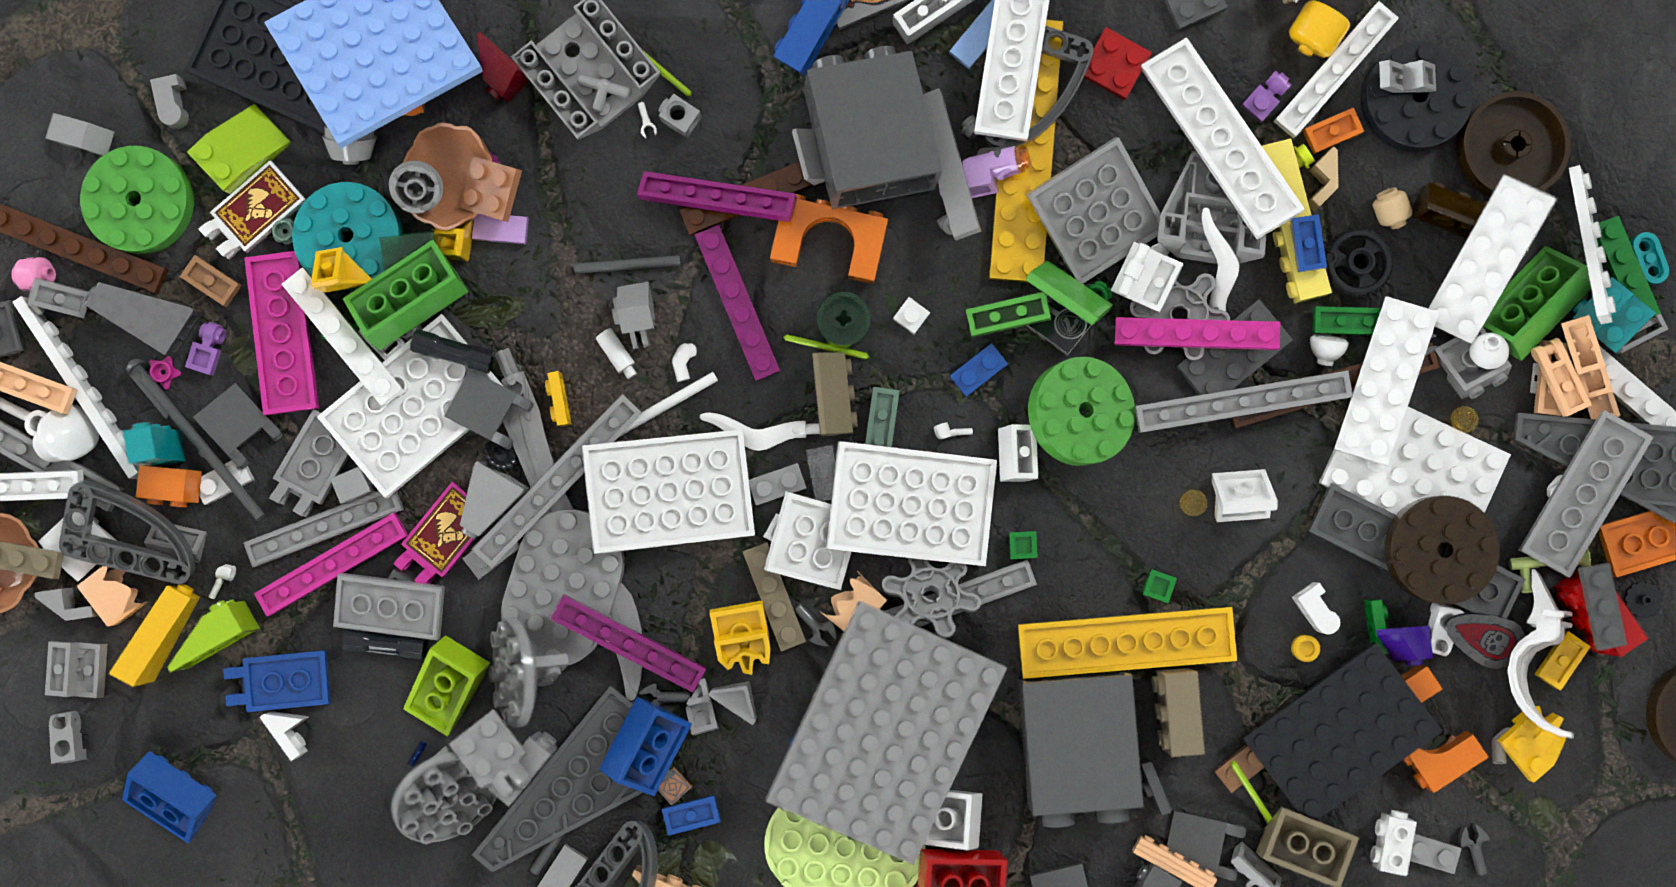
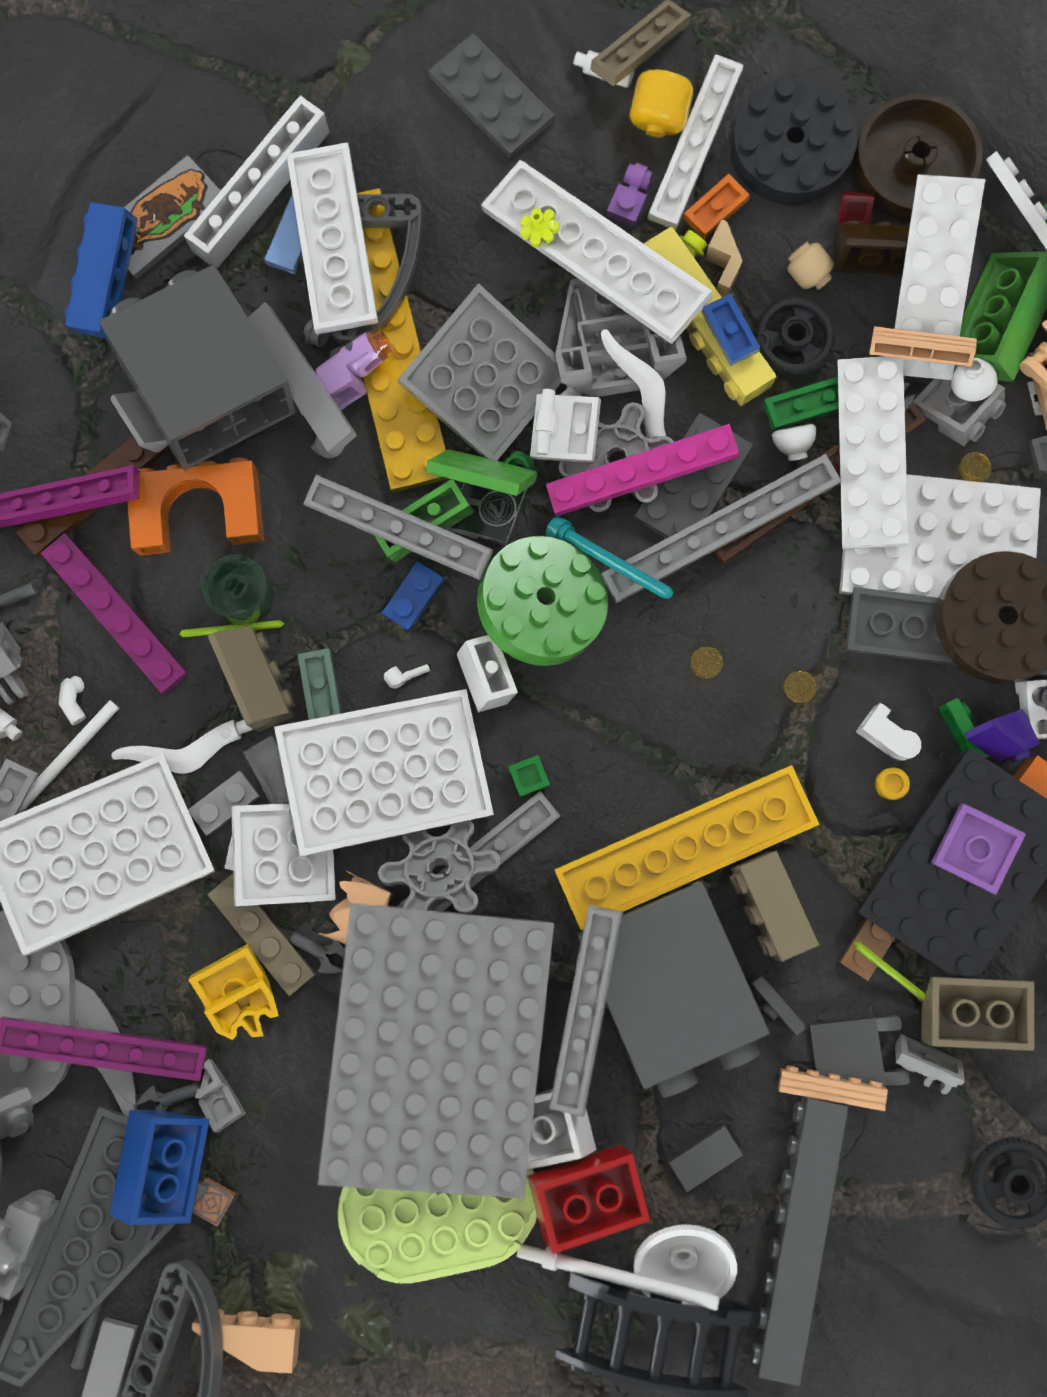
camera: 20 degrees left, 5 degrees down
blue plate [662,794,721,836] -> none
light grey slope [708,681,757,725] -> none
white plate [893,297,930,334] -> none
red plate [1083,27,1152,100] -> none
green plate [1142,569,1177,604] -> none
white bracket [1212,469,1278,522] -> none
light grey slope [1379,60,1436,93] -> none
none -> light grey tile [303,475,493,580]
none -> neon yellow plant [520,208,560,247]
none -> teal piece [546,516,673,599]
none -> light grey tile [549,905,623,1117]
none -> clear yellow plate [784,671,817,703]
none -> dark red plate [836,192,874,227]
none -> light nougat piece [869,327,977,367]
none -> medium lavender plate [931,803,1026,895]

